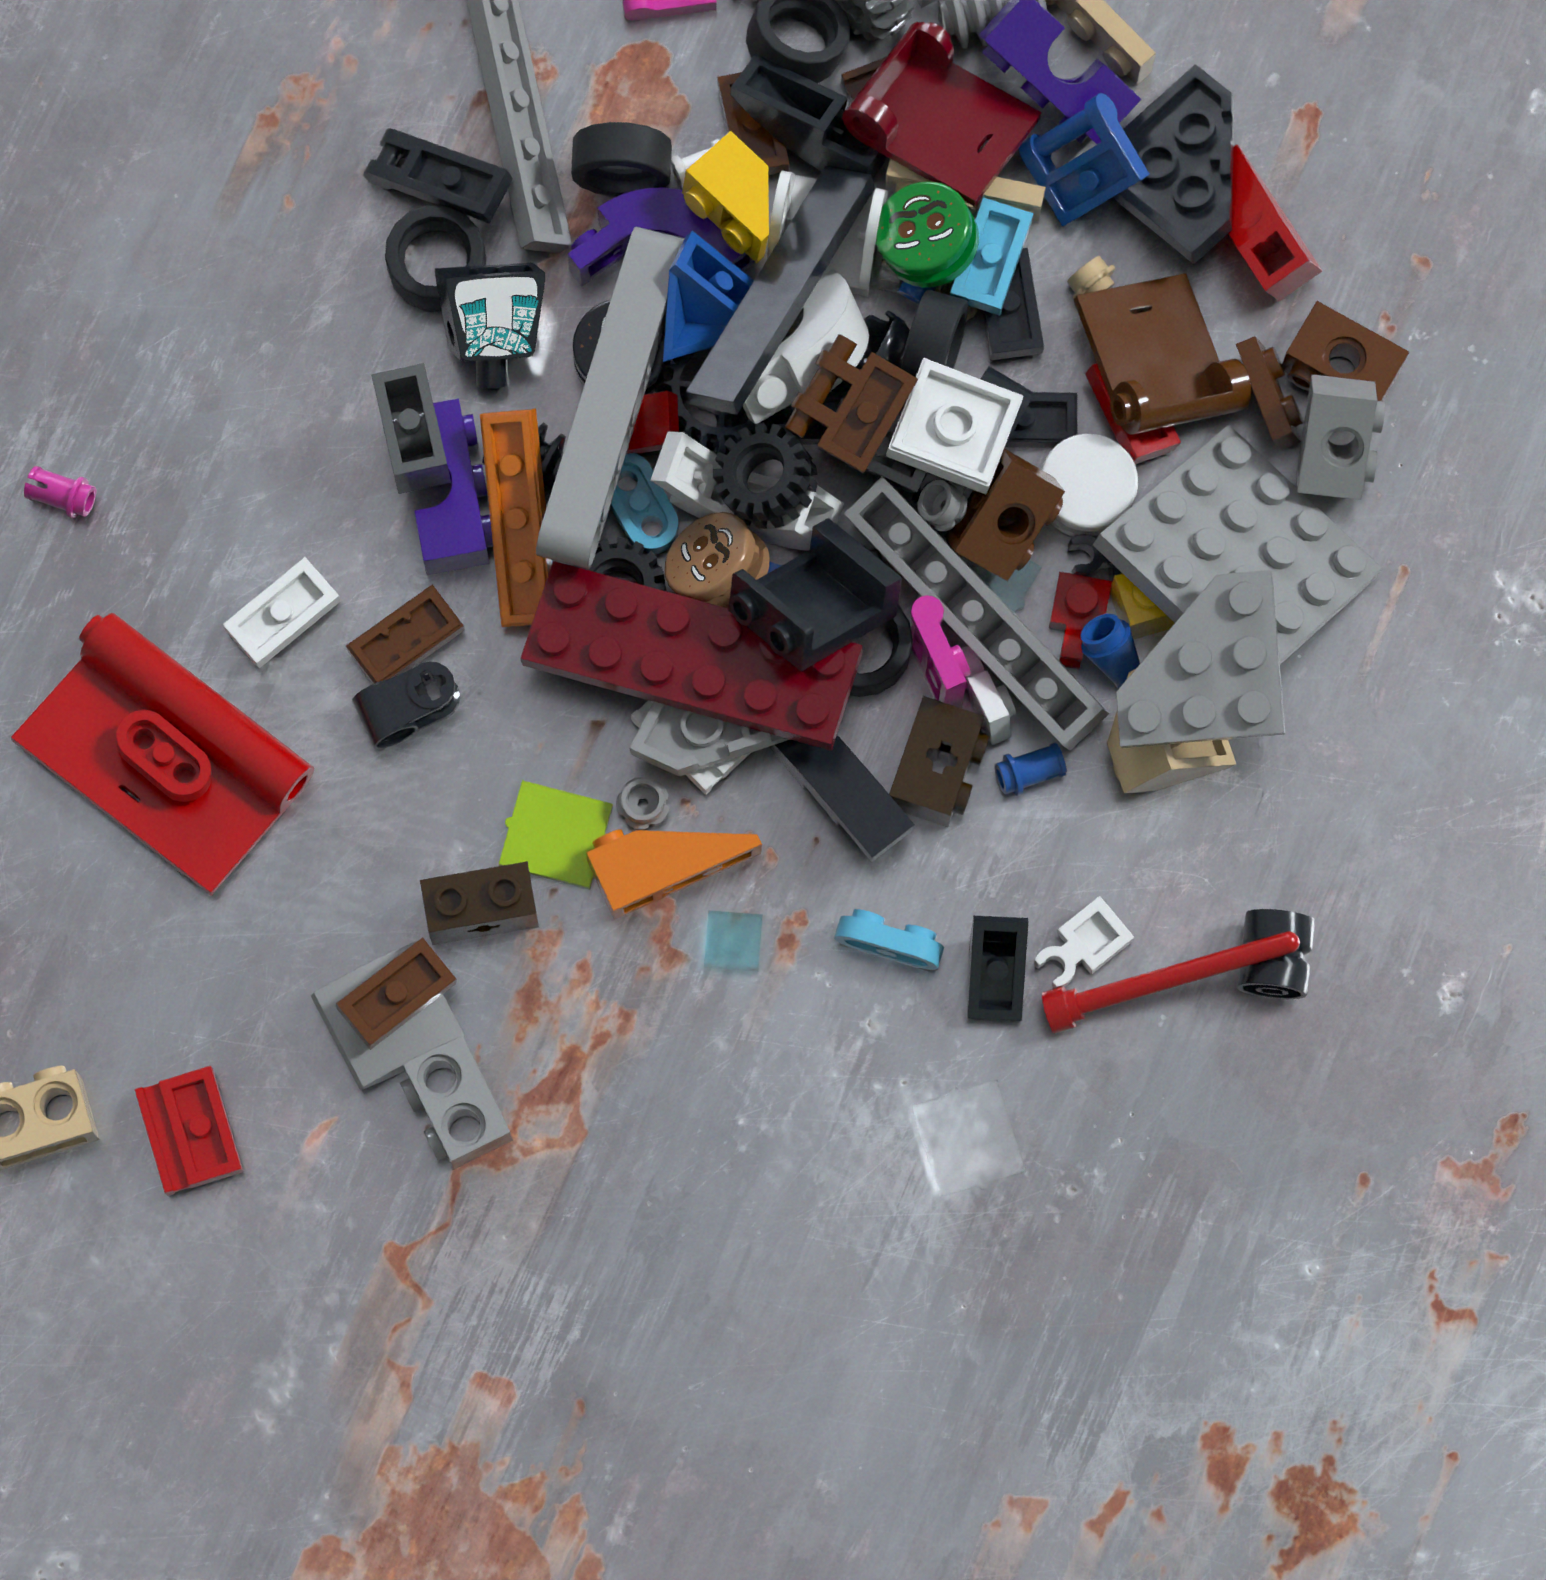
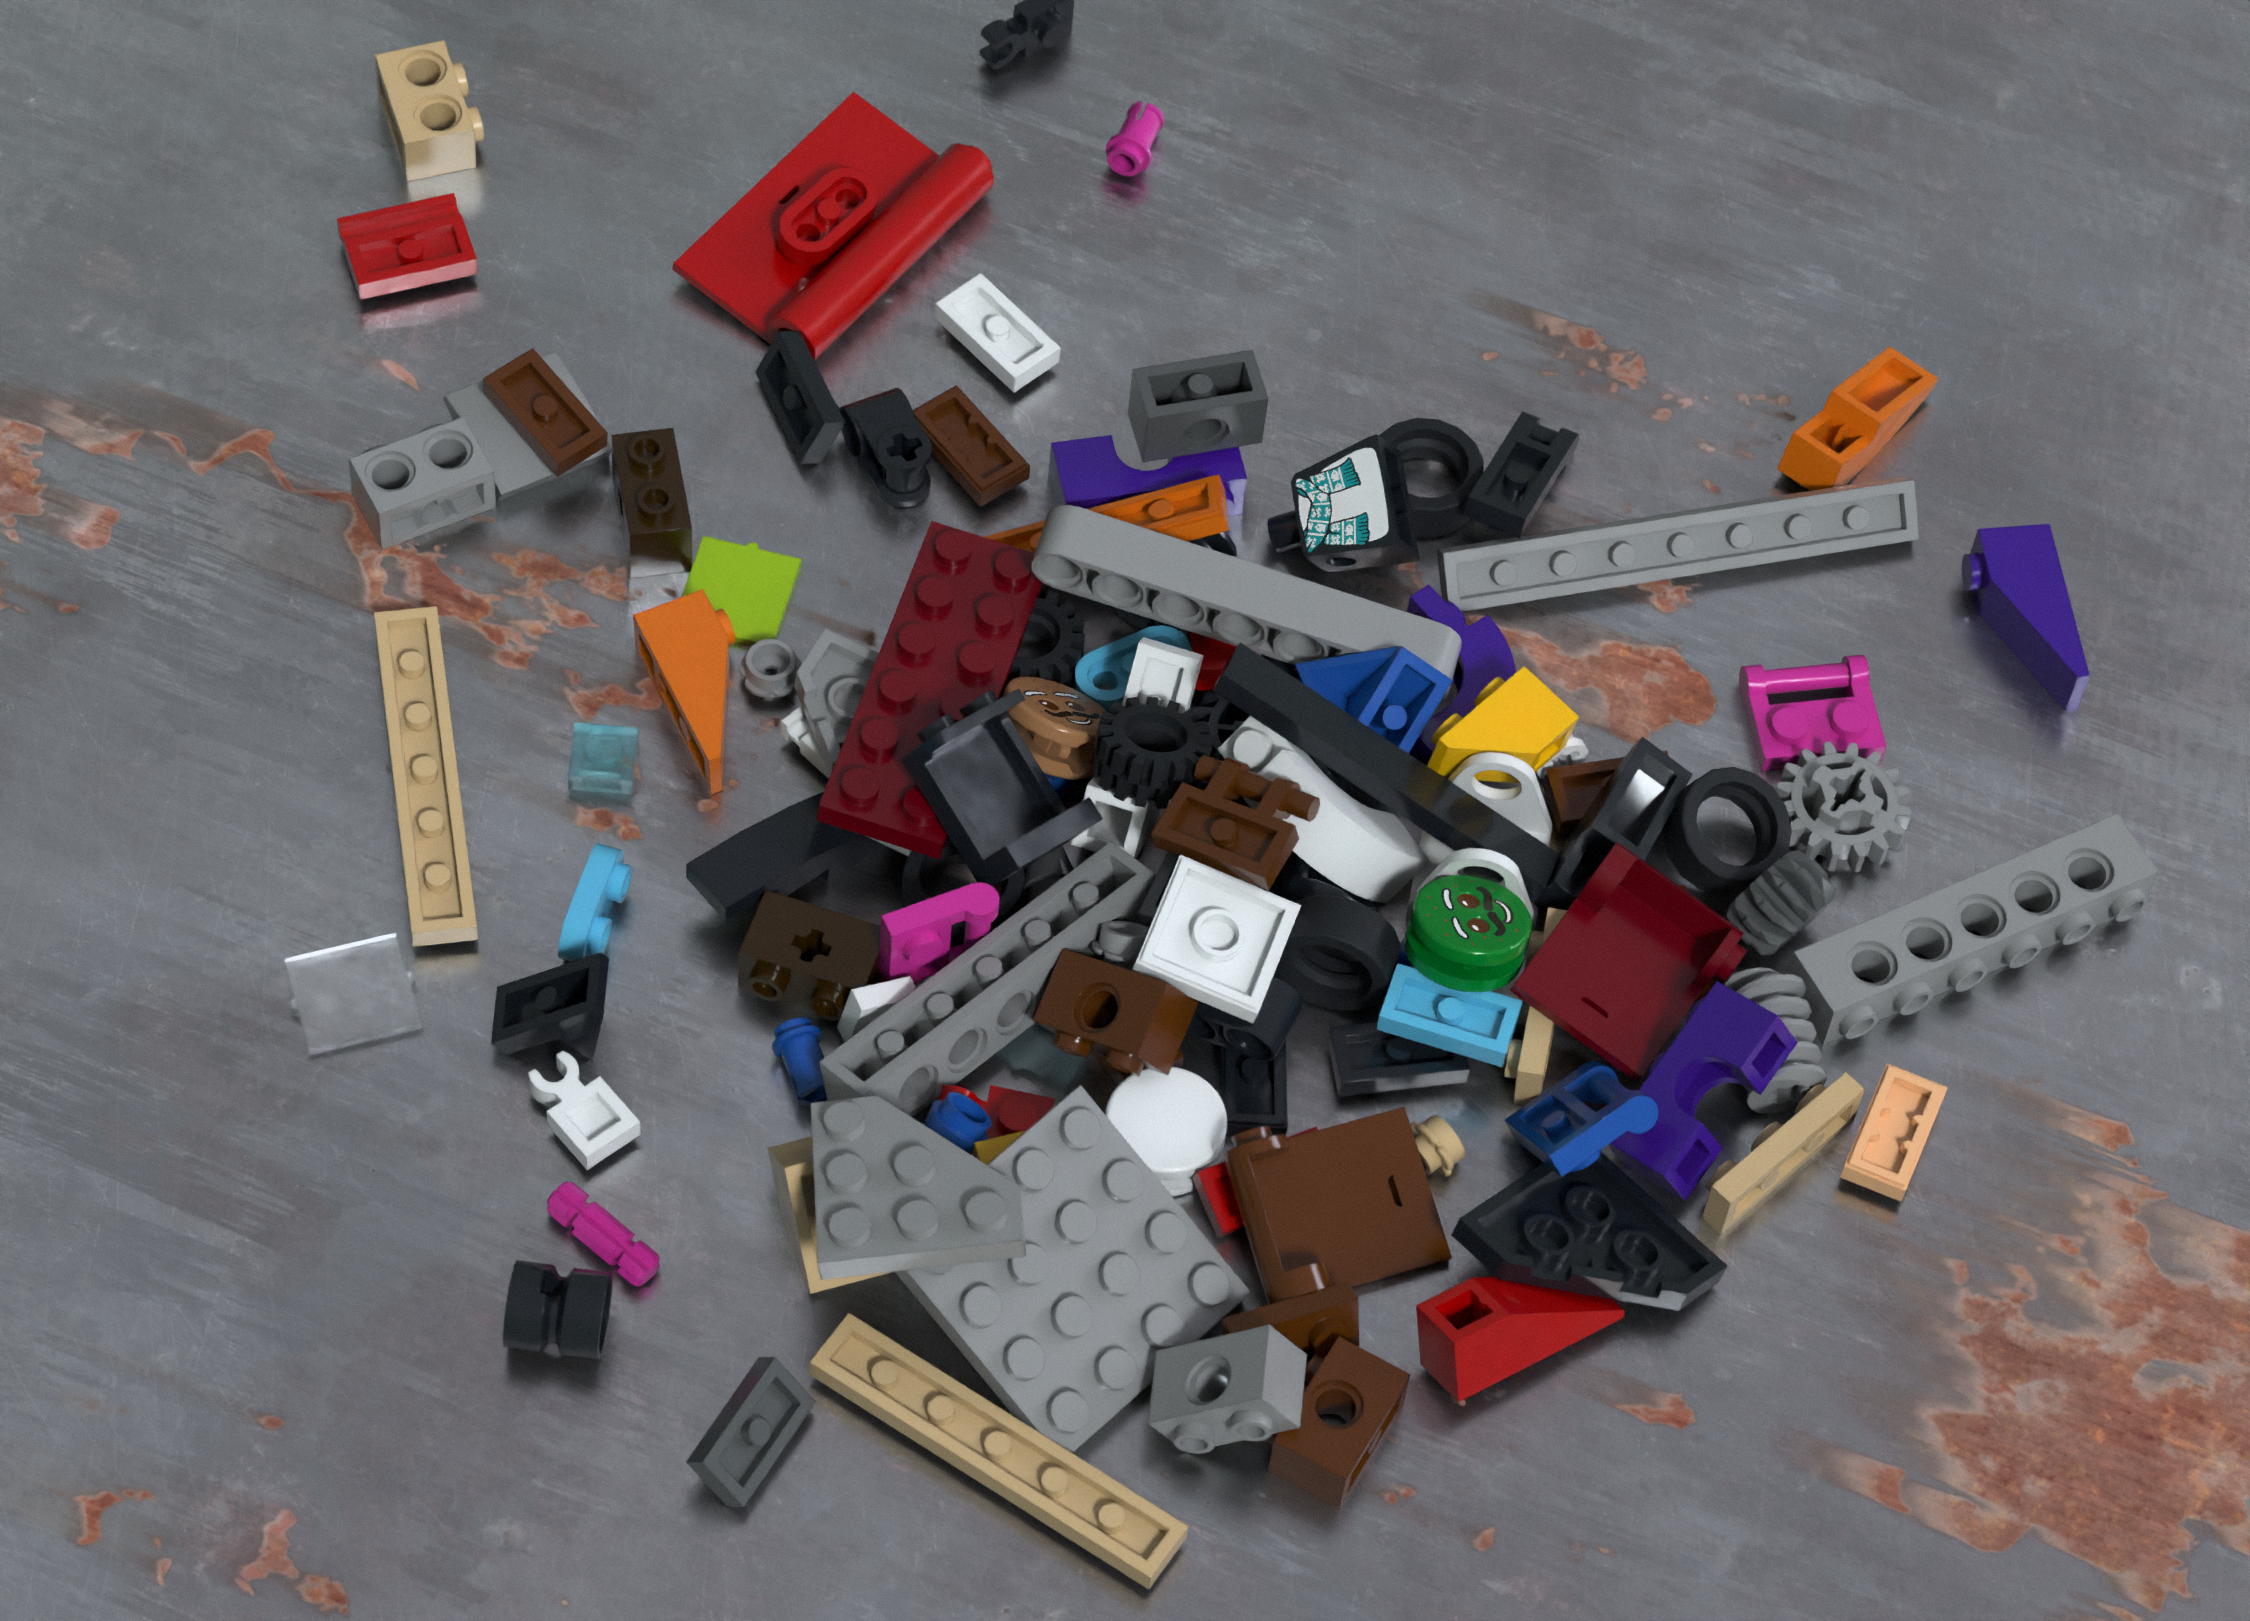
camera: 85 degrees right, 20 degrees down
black tyre [571,122,672,197] -> none
red piece [1042,931,1300,1034] -> none
none -> tan plate [374,606,478,947]
none -> dark pink axle [547,1181,660,1286]
none -> dark grey plate [686,1357,816,1507]
none -> black plate [755,331,845,464]
none -> tan plate [809,1313,1189,1589]

